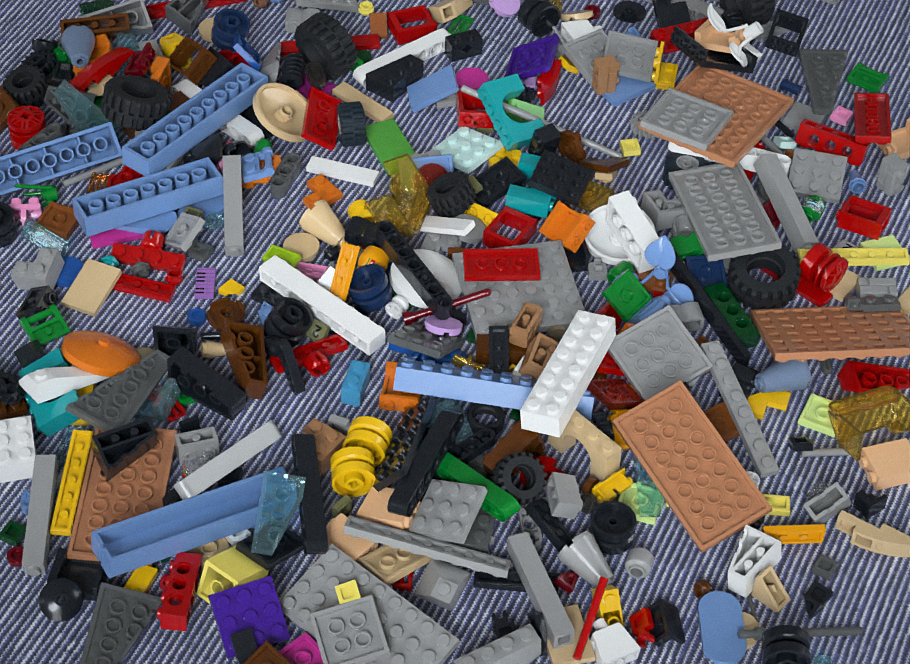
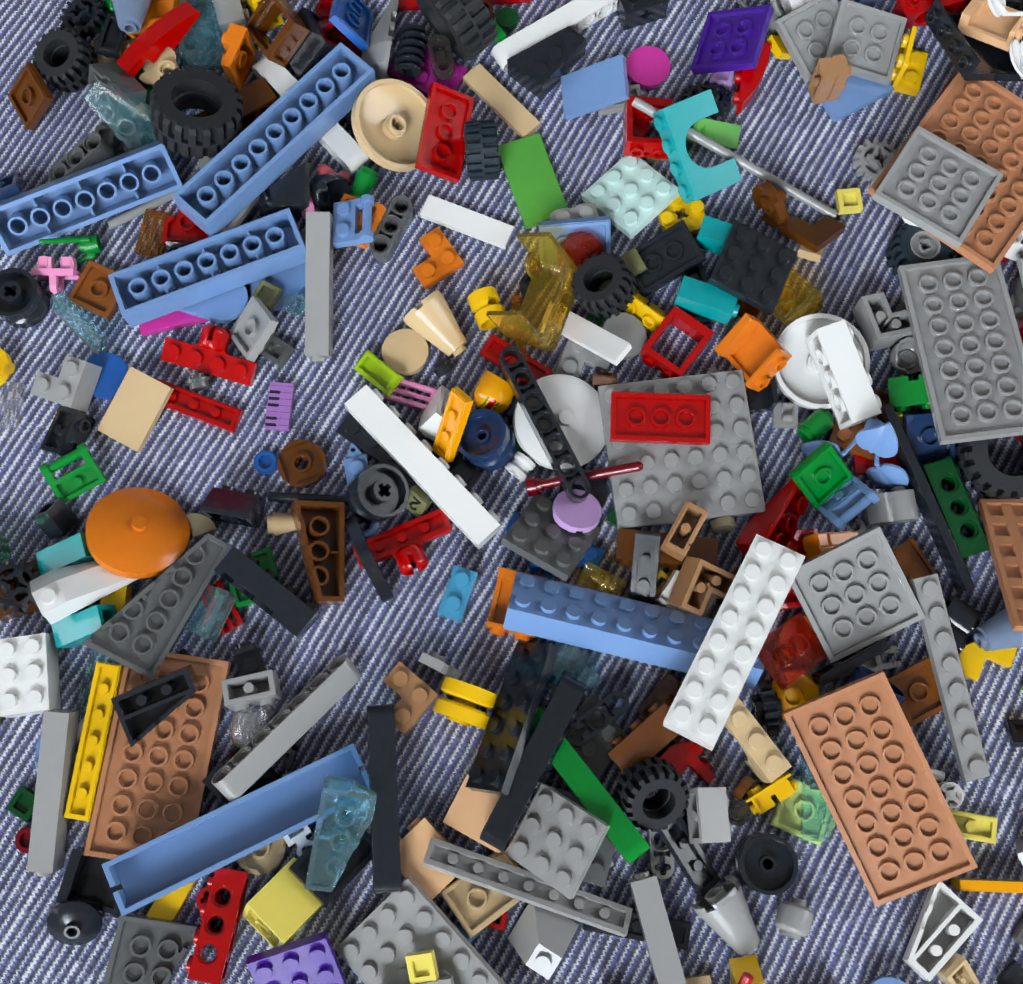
camera: 10 degrees right, 30 degrees up
red wheel [7,105,46,150] -> none
teal plate [100,255,119,268] -> none
dark red bracket [124,42,156,77] -> none
red plate [165,270,183,286] -> none
yellow tile [218,279,245,296] -> none
yellow wheel [330,447,376,497] -> none
olive tile [332,494,352,518] -> none
black brick [344,216,381,248] -> none
black tyre [467,403,504,435] -> none
black brick [528,123,562,156] -> none
dark red tile [553,572,579,594] -> none
reddish brown plate [694,579,712,599] -> none

